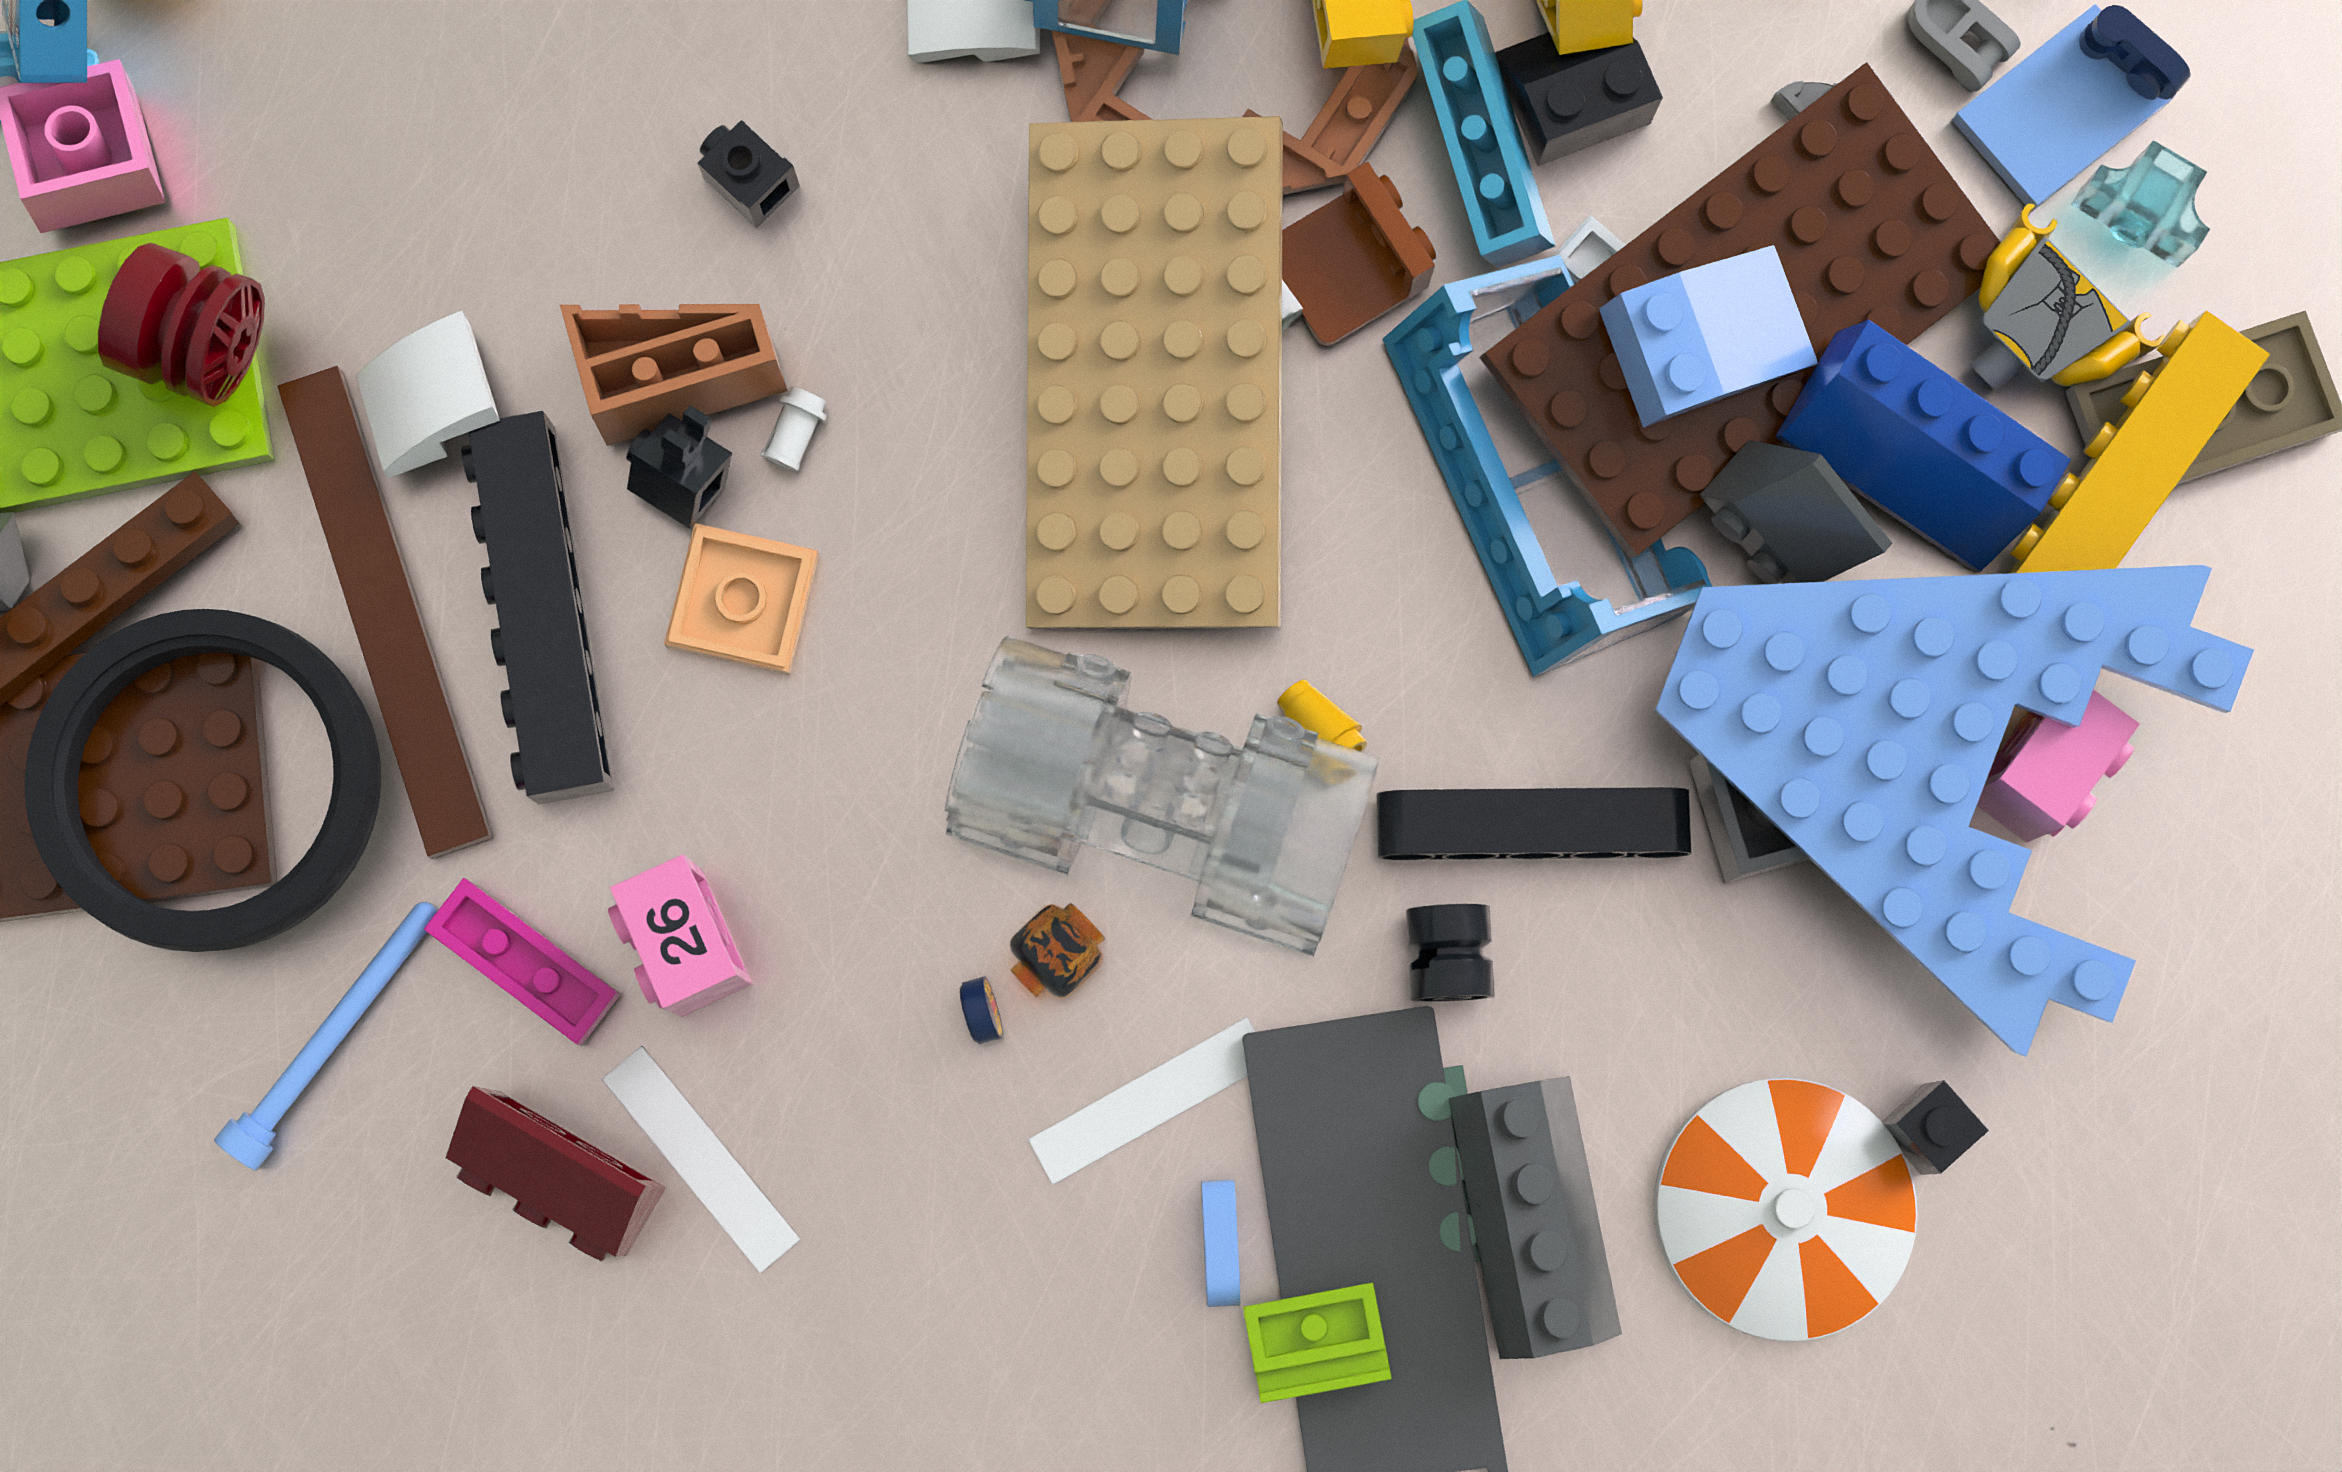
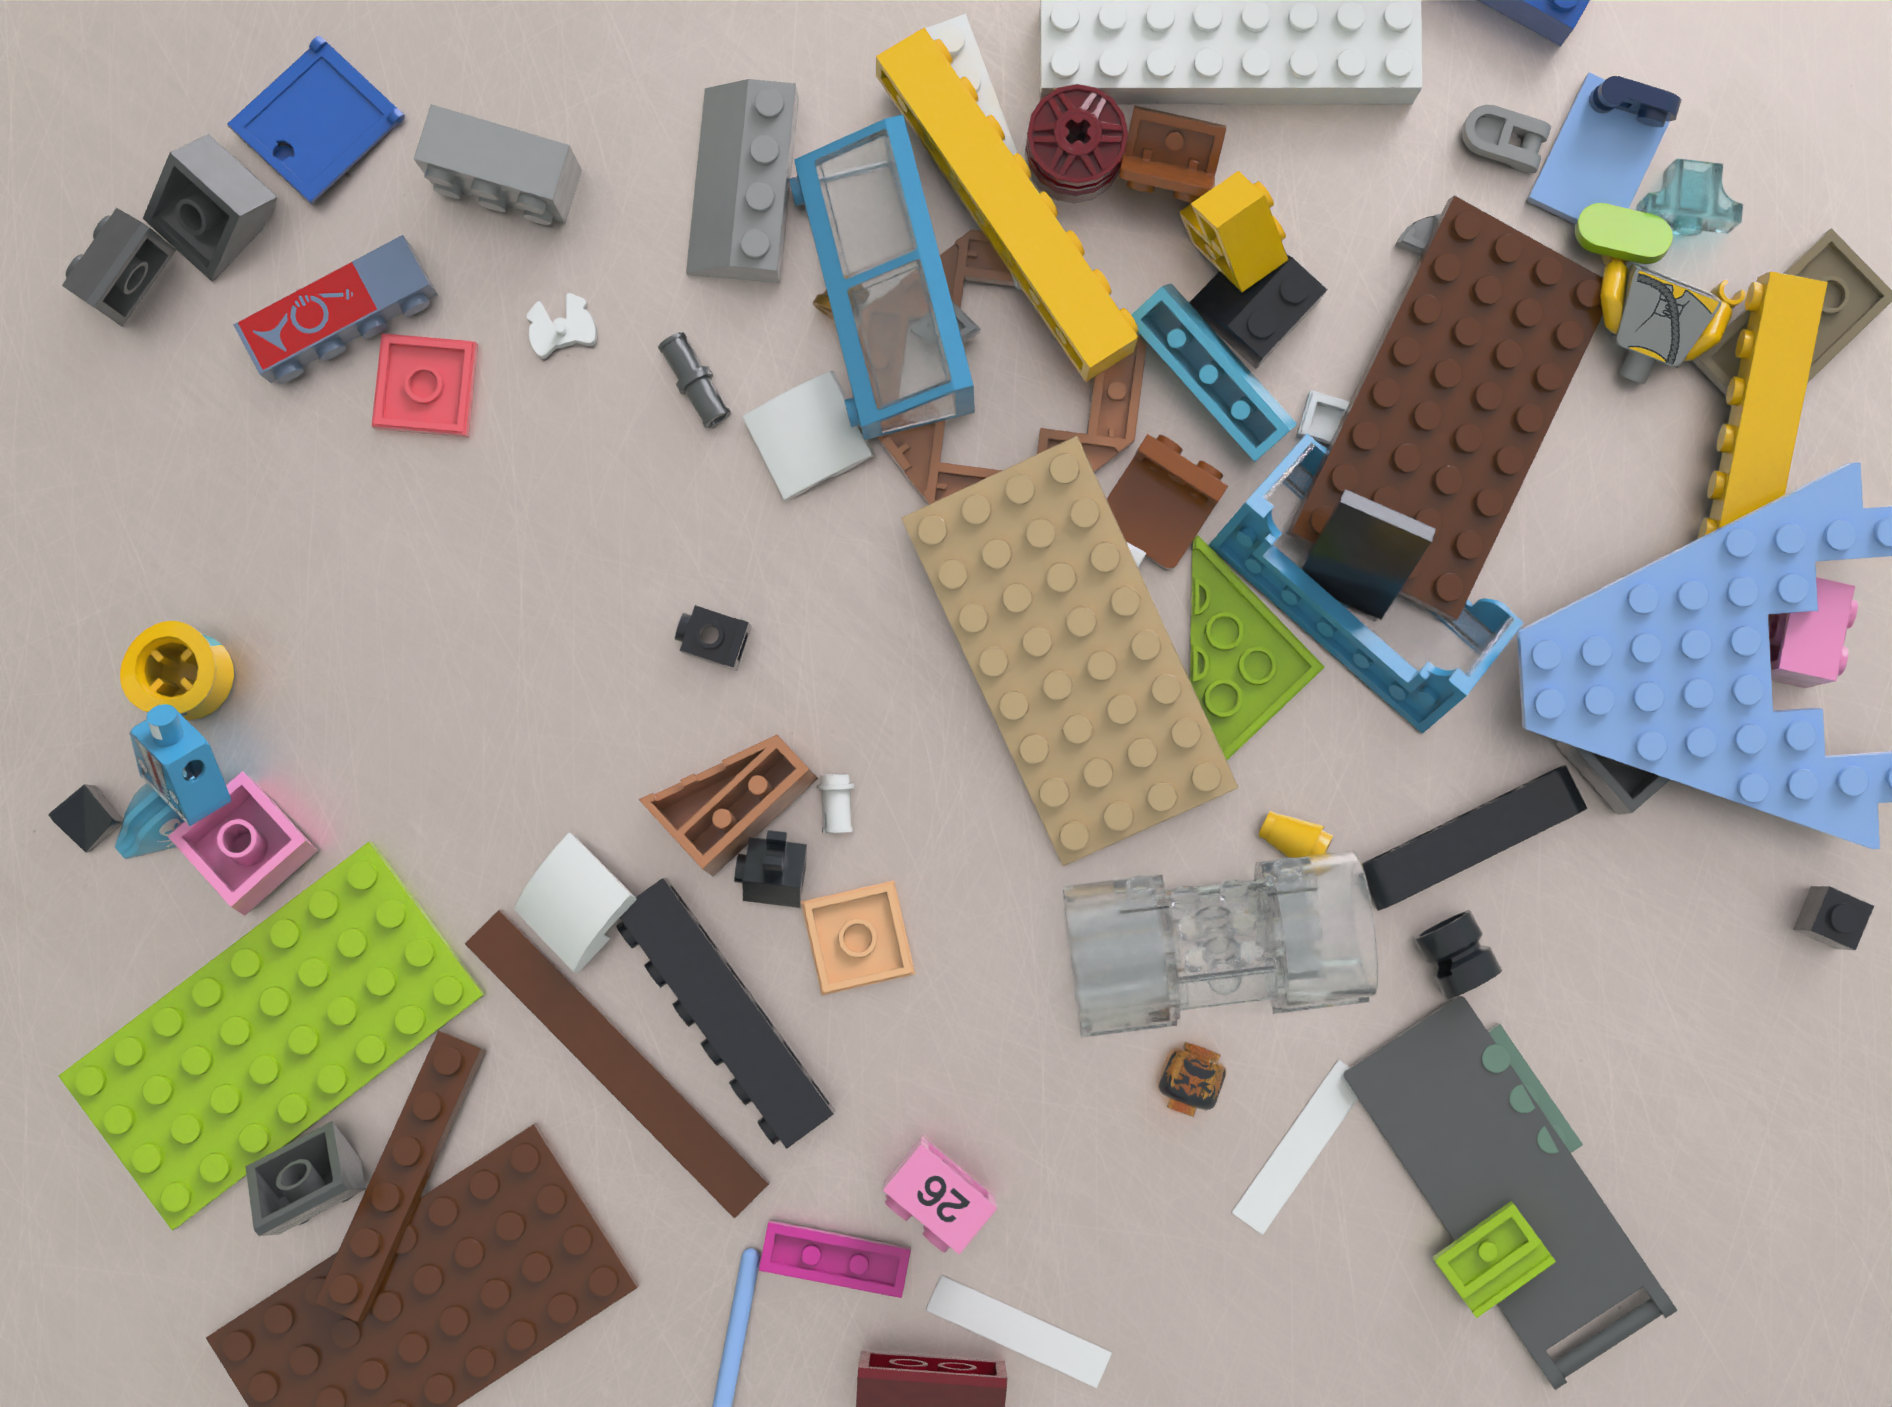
camera: 25 degrees left, 5 degrees up
black tyre [25,609,381,952] -> none
dark red wheel [98,242,265,407] -> none
dark blue tile [960,976,1003,1045] -> none
light blue beam [1201,1180,1240,1307] -> none
dark grey slope [1449,1076,1622,1359] -> none
light blue slope [1599,245,1818,428] -> none
dish [1653,1078,1917,1341] -> none
dark grey slope [1700,440,1892,584] -> none
blue slope [1775,320,2071,573] -> none
none -> lime tile [1189,535,1325,760]
none -> black tile [1300,489,1436,620]
none -> lime tile [1575,203,1673,264]

